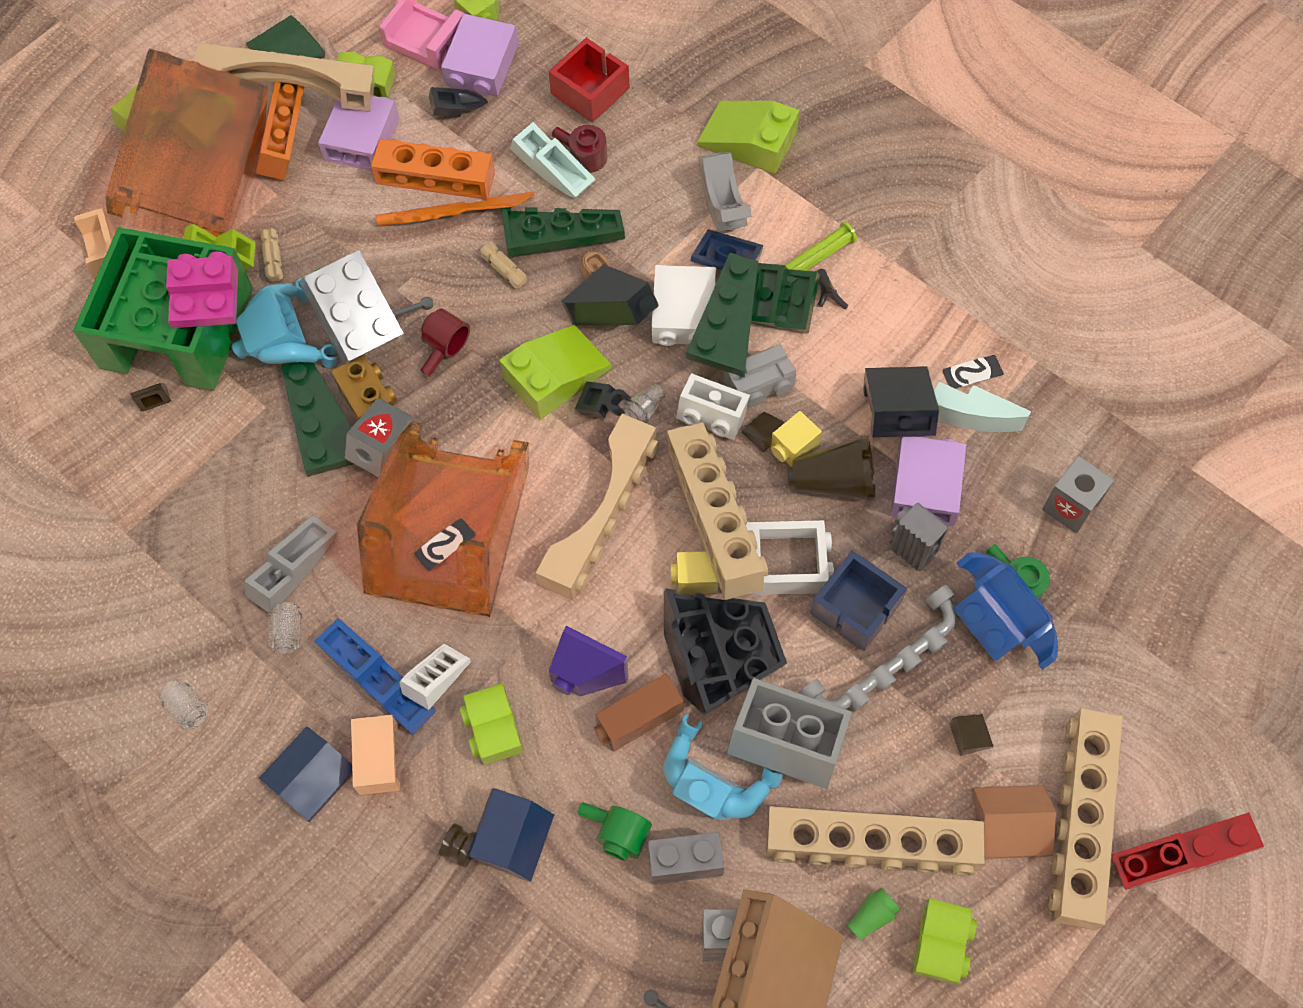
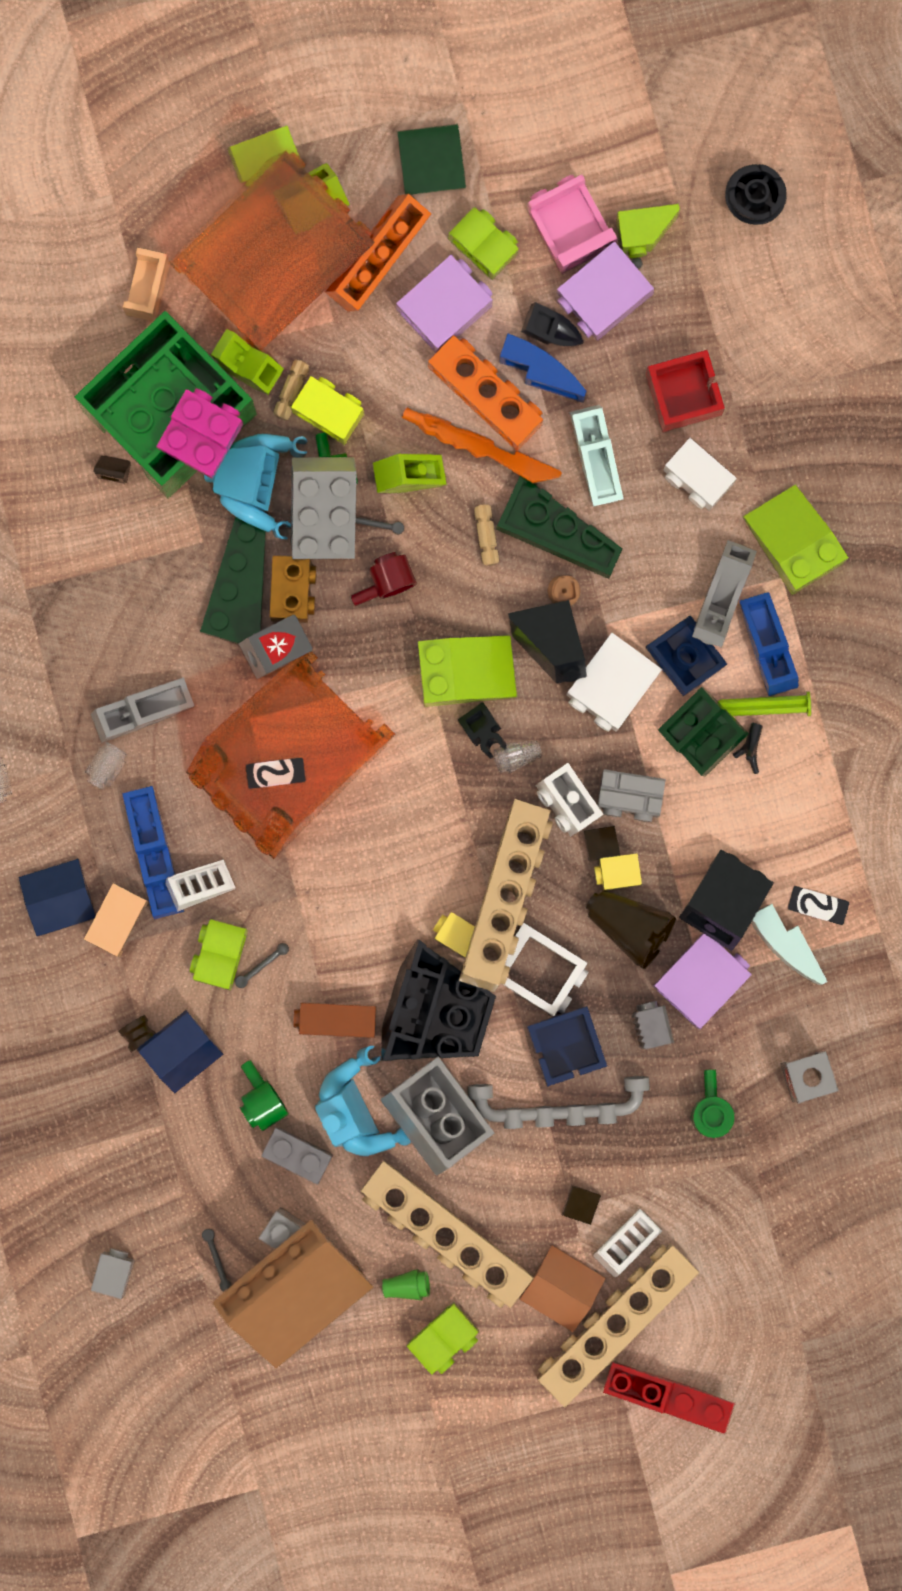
camera: 30 degrees right, 20 degrees up
tan arch [191,43,375,112] -> none
tan arch [536,414,659,600] -> none
dark purple slope [549,626,629,696] -> none
dark red piece [552,125,608,173] -> none
dark green wing [686,253,758,378] -> none
blue plate [953,552,1058,670] -> none
none -> dark grey hinge [235,943,289,988]
none -> neon yellow brick [291,376,364,445]
none -> lime slope [373,454,447,493]
none -> blue slope [499,333,586,403]
none -> white slope [593,1209,662,1277]
none -> white brick [663,438,737,511]
none -> blue slope [740,592,799,696]

